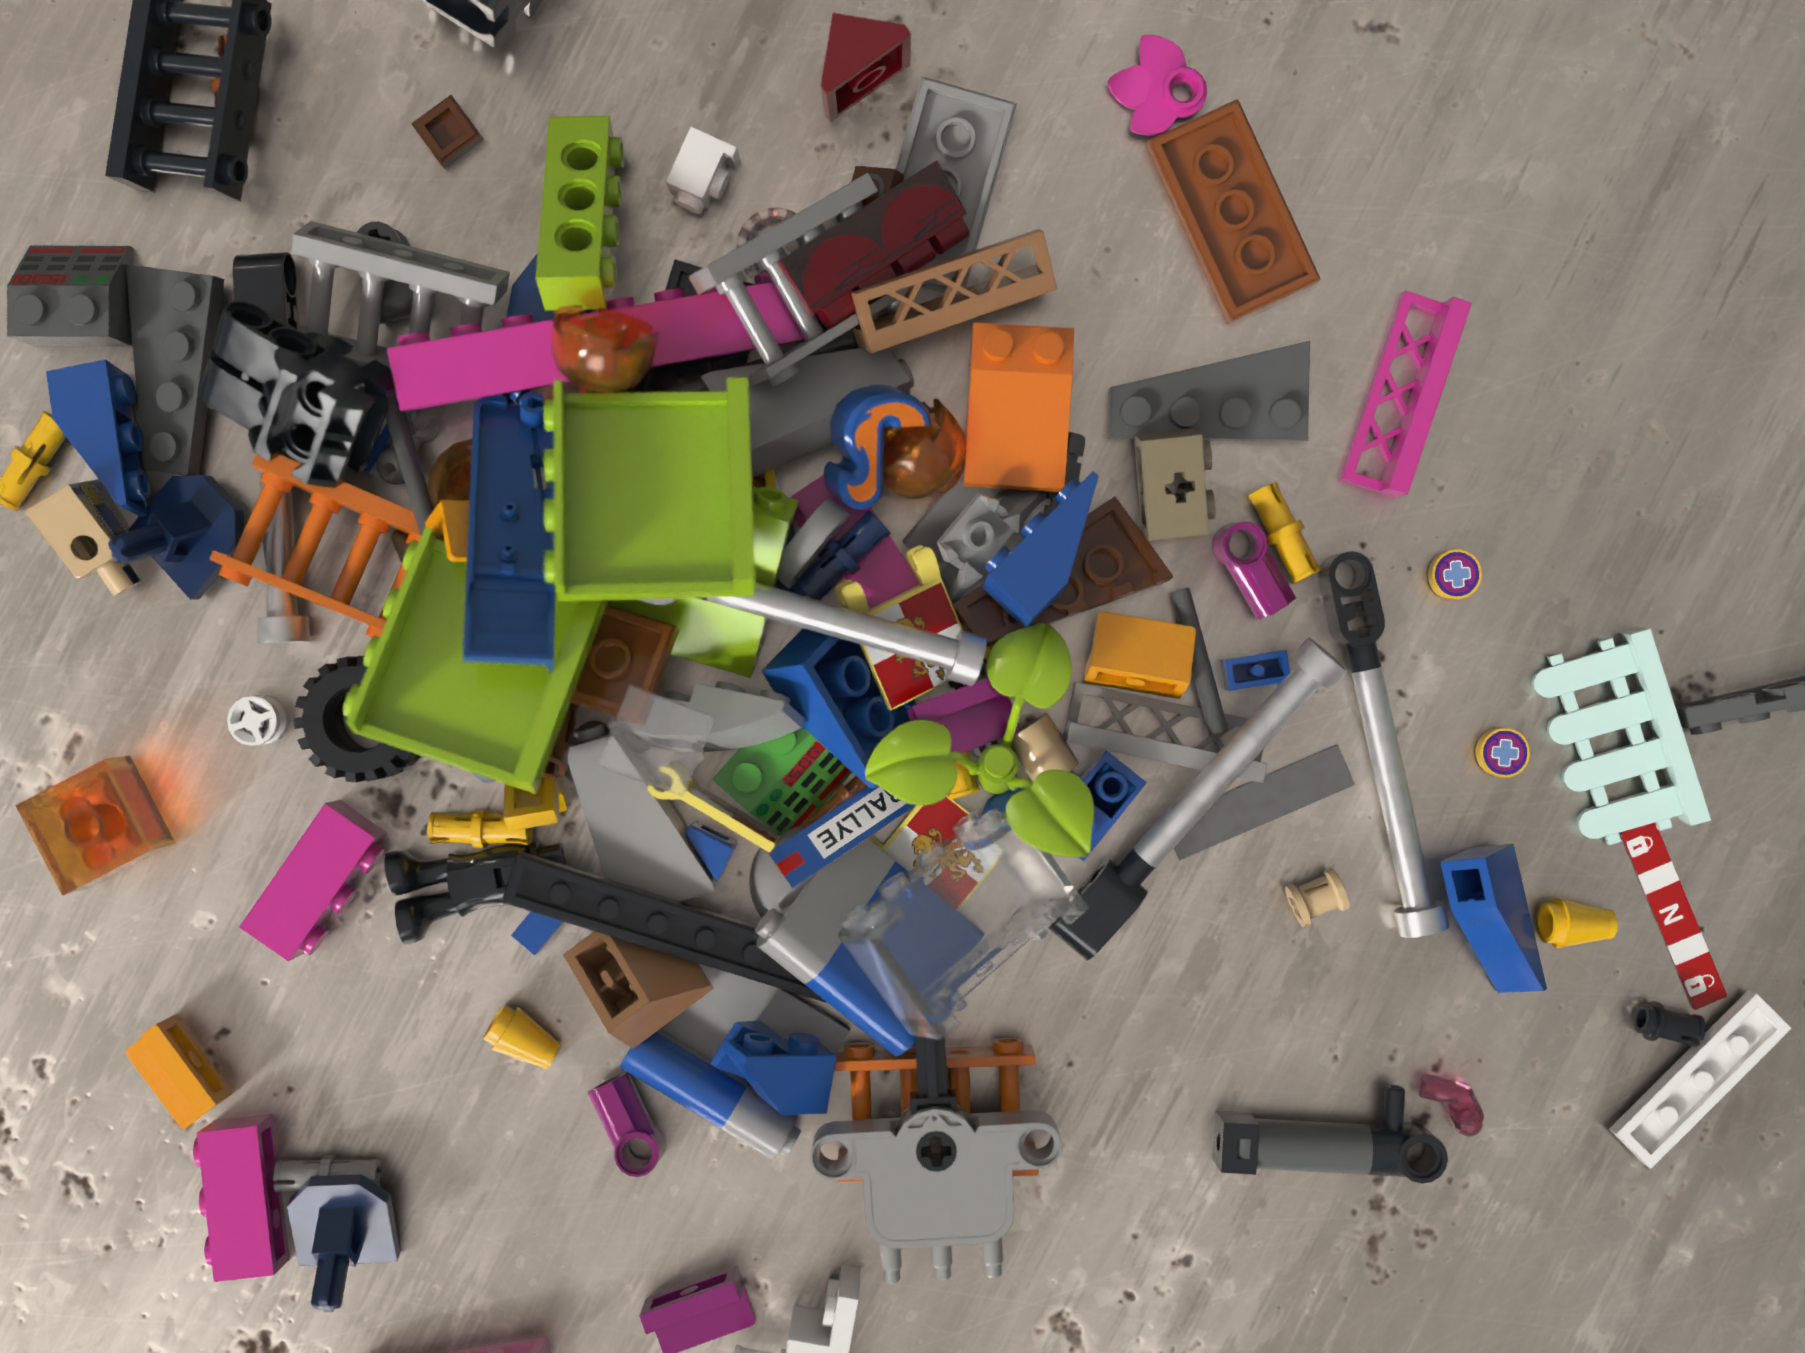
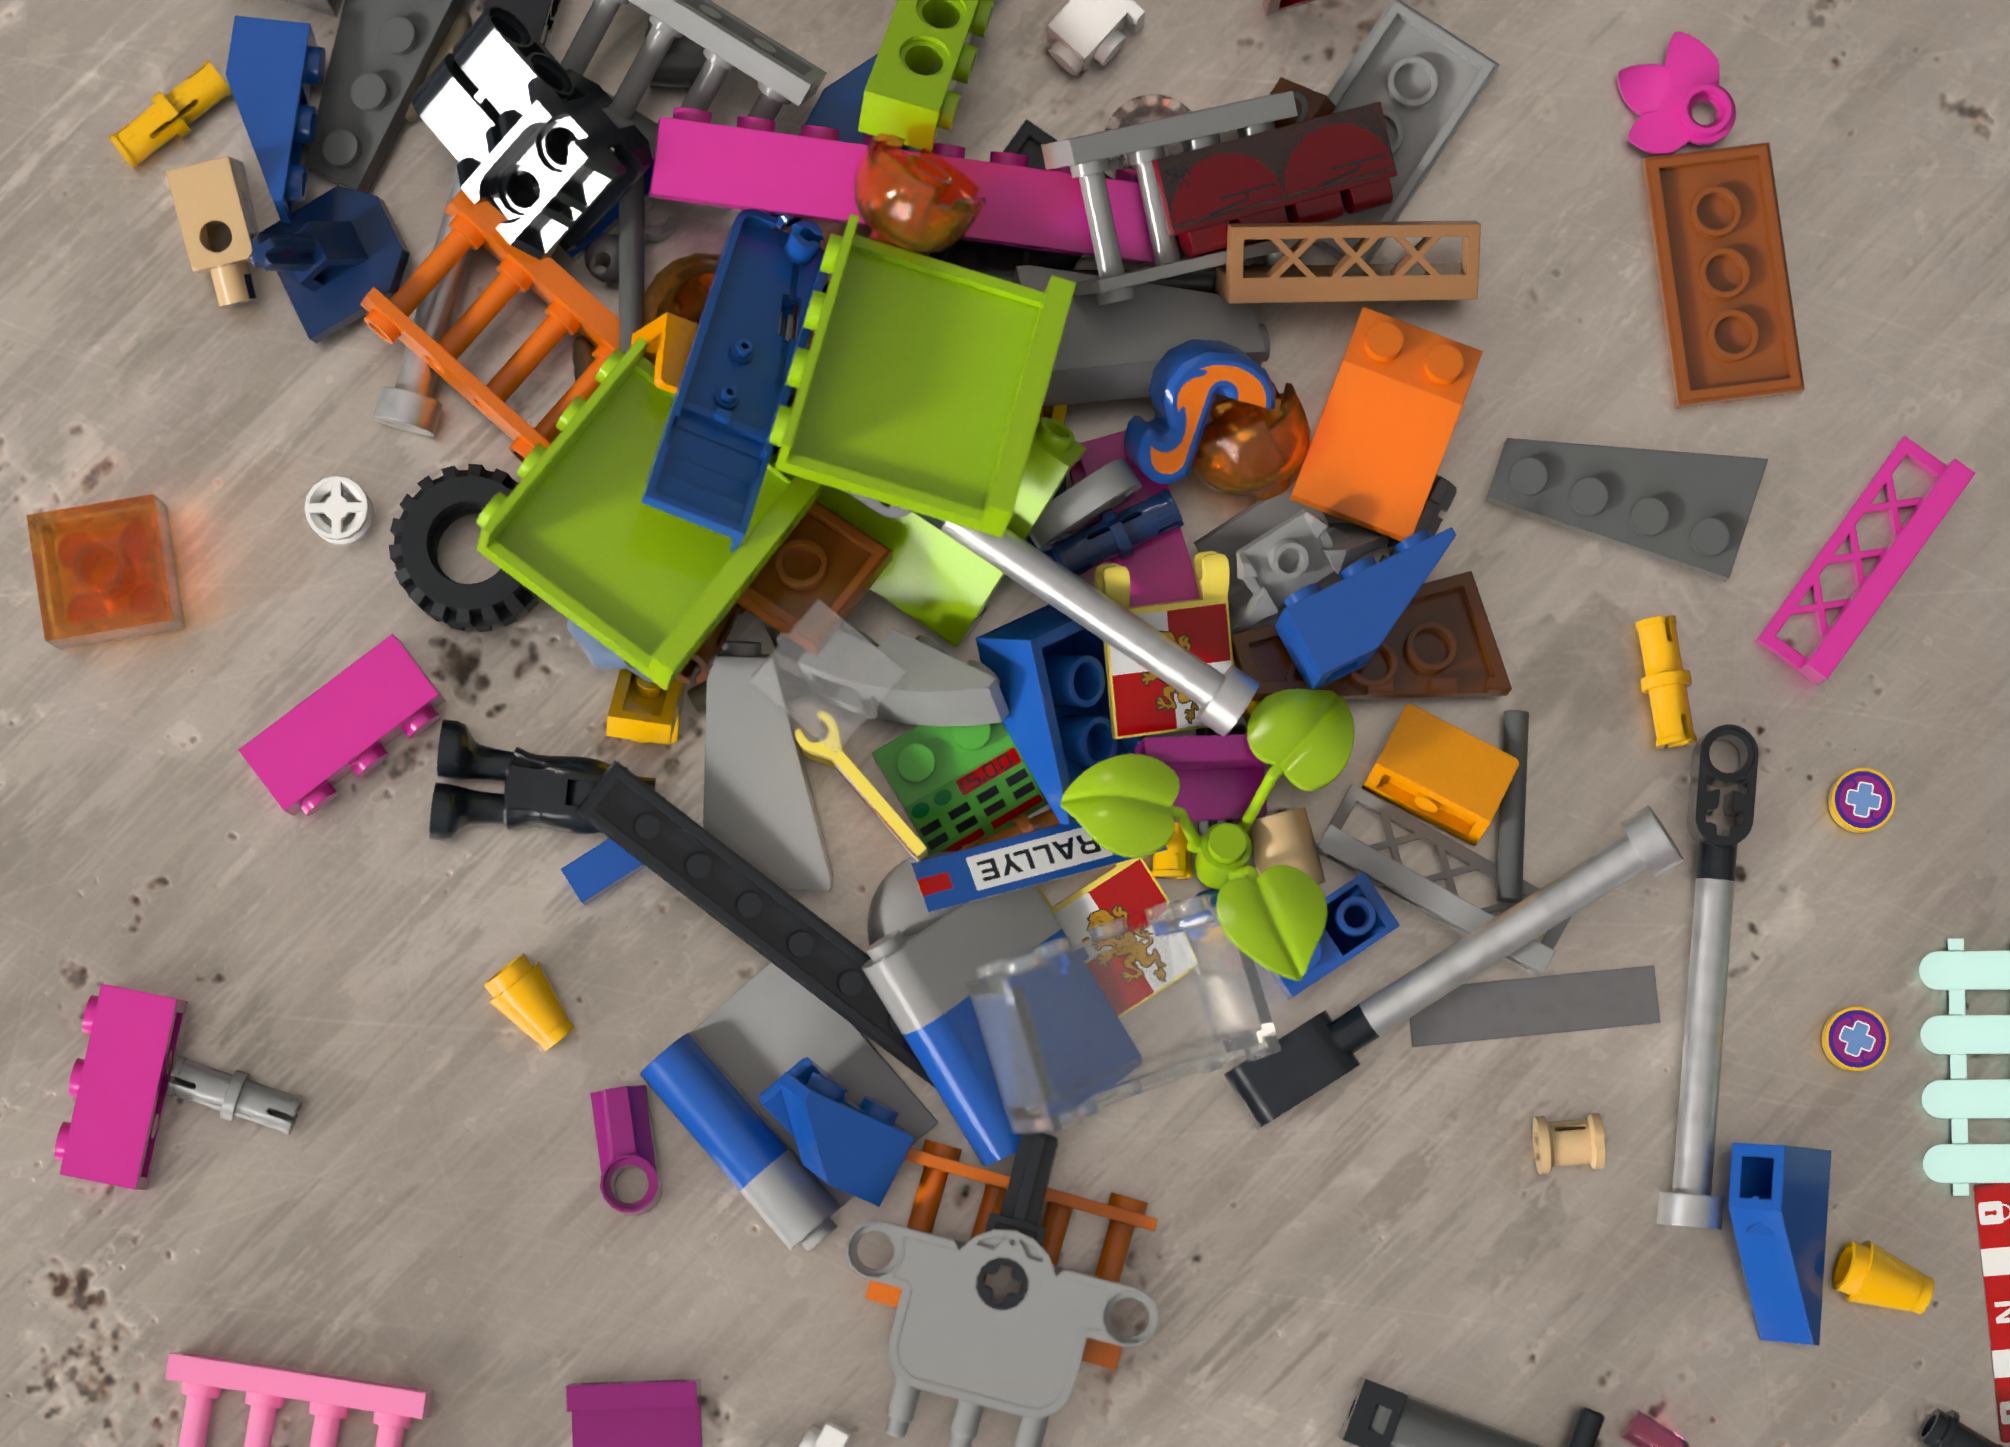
camera: 20 degrees right, 5 degrees down
light orange panel [126,1015,233,1129] -> none
dark blue piece [287,1174,401,1312] -> none
yellow pin [427,809,534,848] -> none
medium nougat slope [563,931,714,1049] -> none
blue slope [686,821,738,881] -> none
dark tan brick [1134,428,1216,541] -> none
magenta piece [1213,521,1296,620] -> none
blue piece [1220,650,1290,691] -> none

